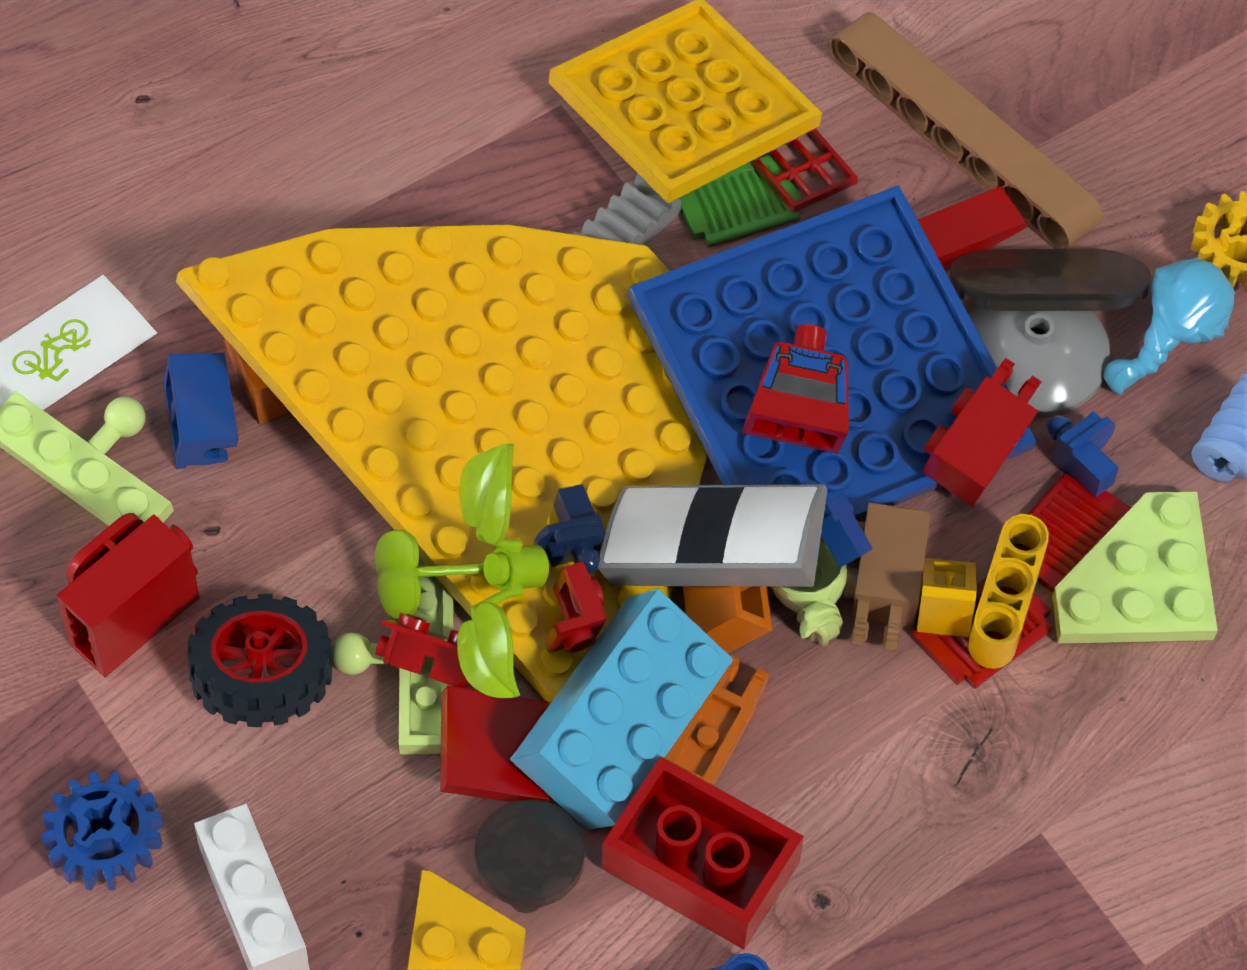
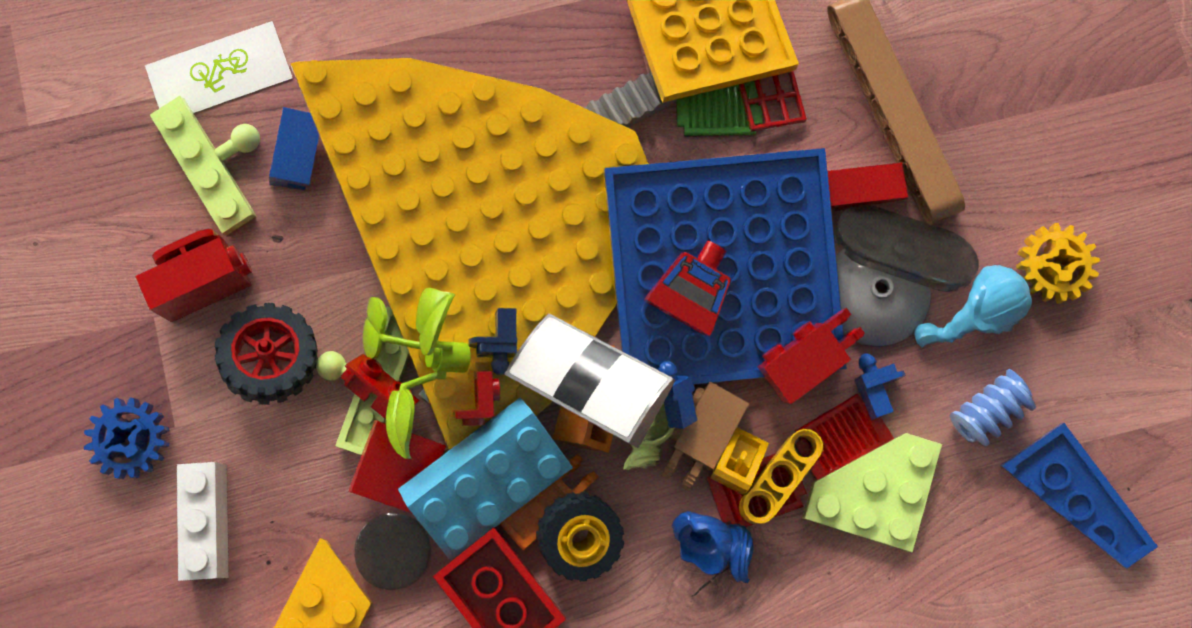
camera: 20 degrees right, 20 degrees up
none -> black wheel [536,492,624,582]
none -> blue hair [672,511,754,583]

